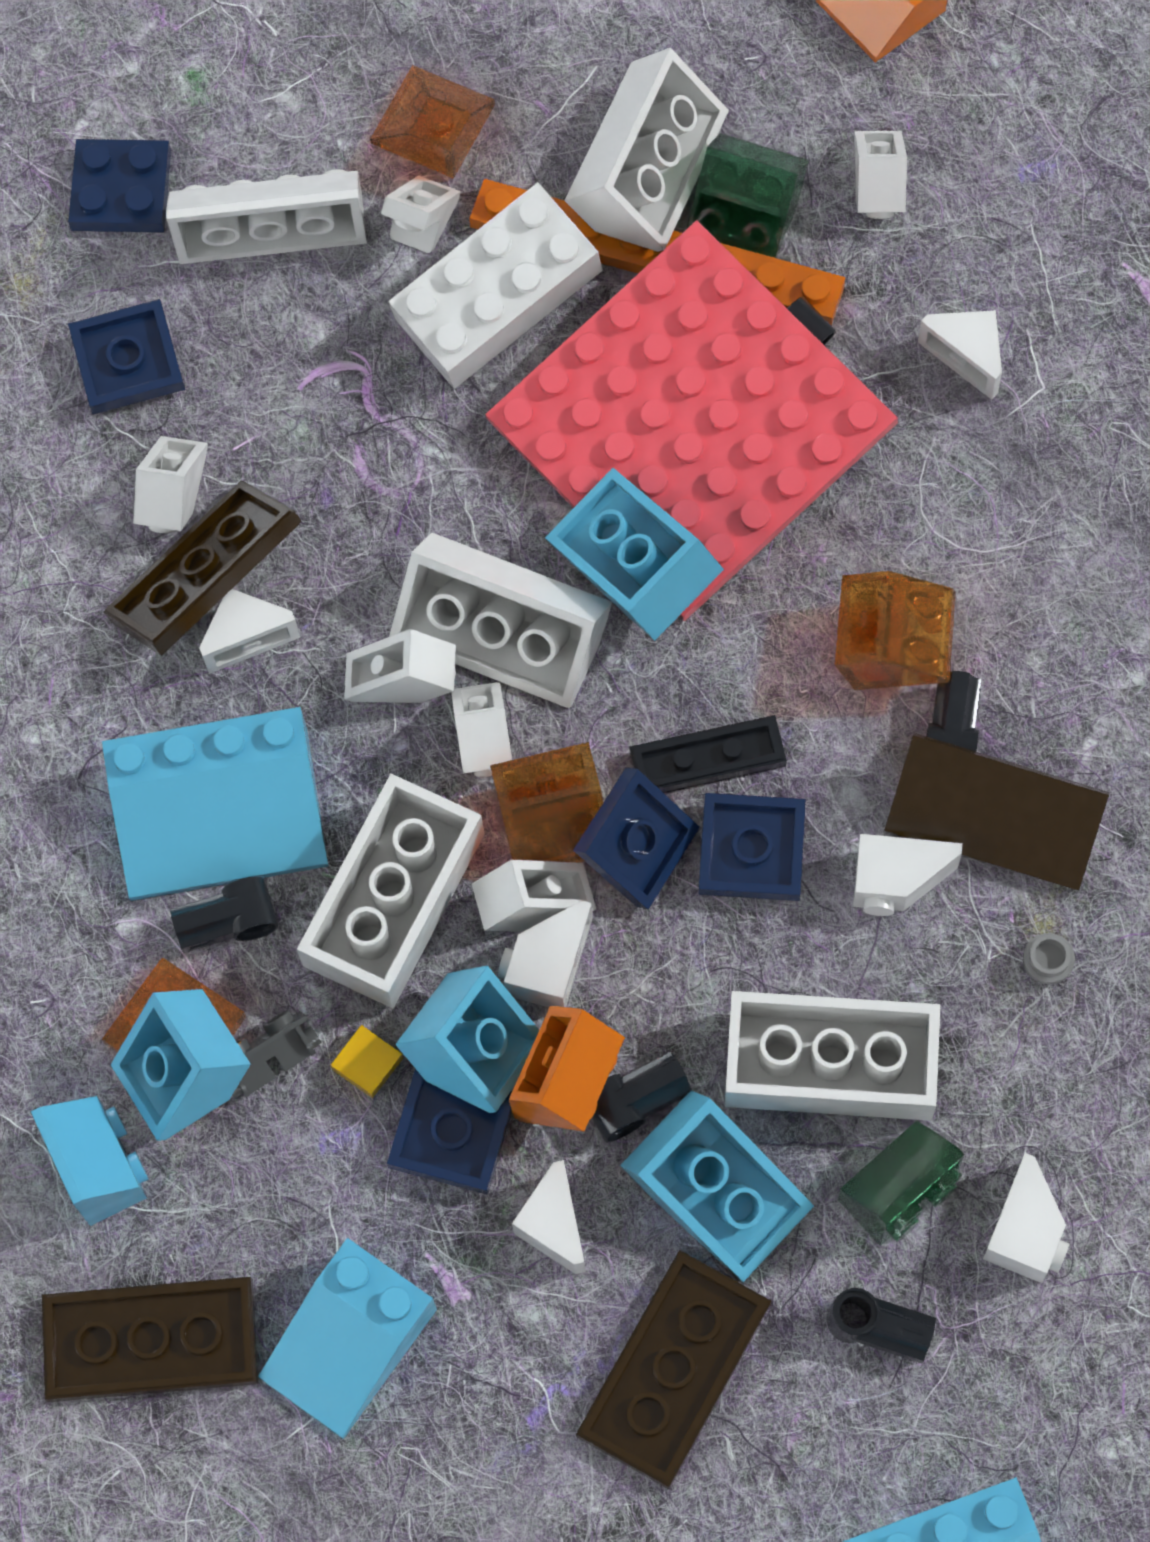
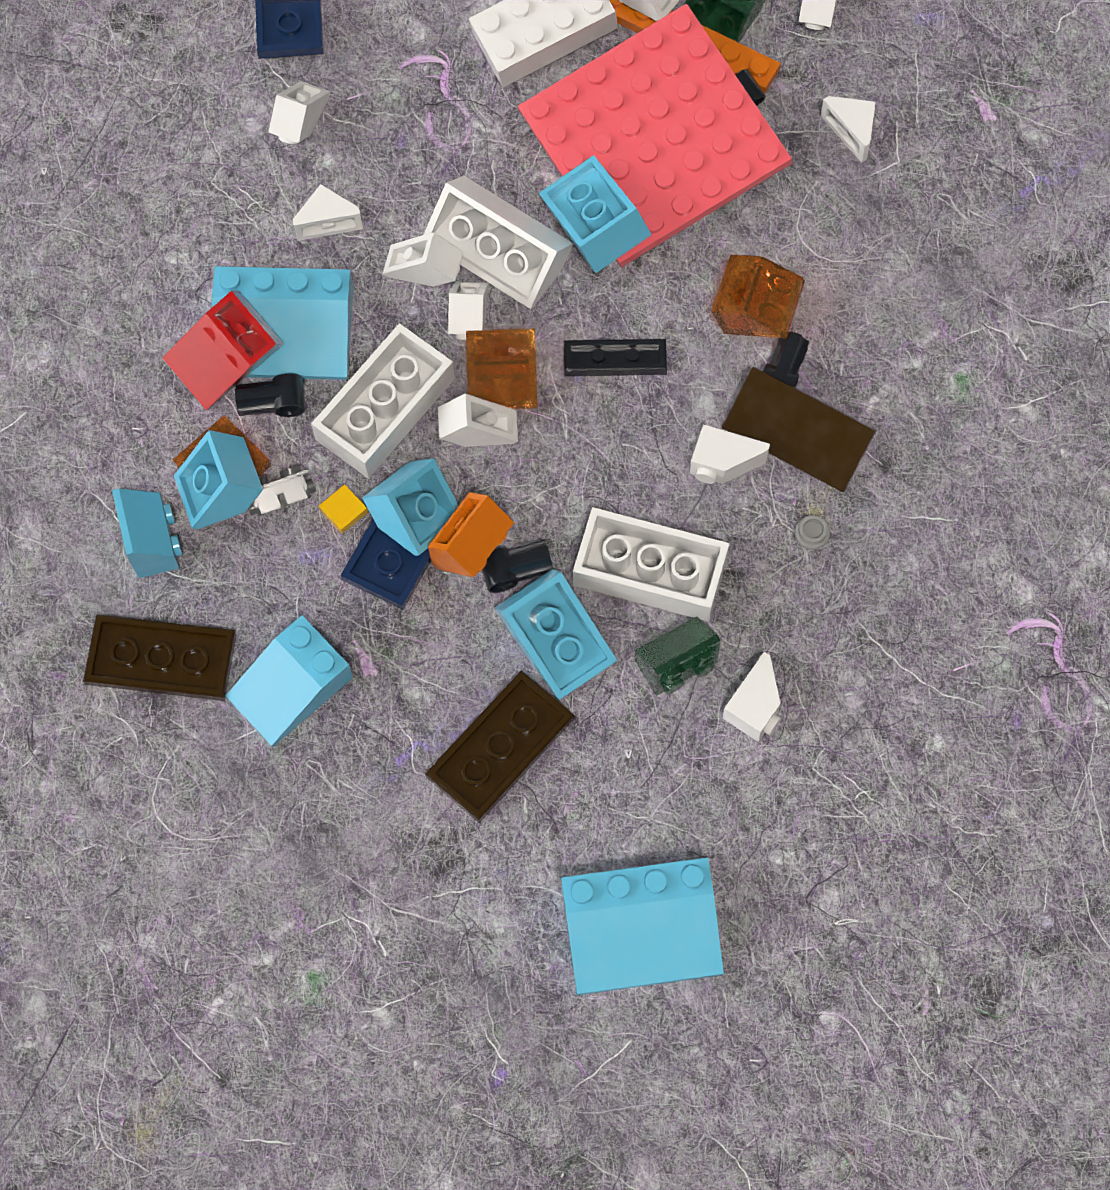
camera: 10 degrees right, 0 degrees up
dark brown tile [104,480,302,656] -> none
white slope [498,900,593,1007] -> none
white slope [512,1160,586,1274] -> none
dark blue plate [573,767,700,910] -> none
dark blue plate [699,793,806,901] -> none
black piece [826,1288,937,1364] -> none
none -> slope [162,291,284,410]

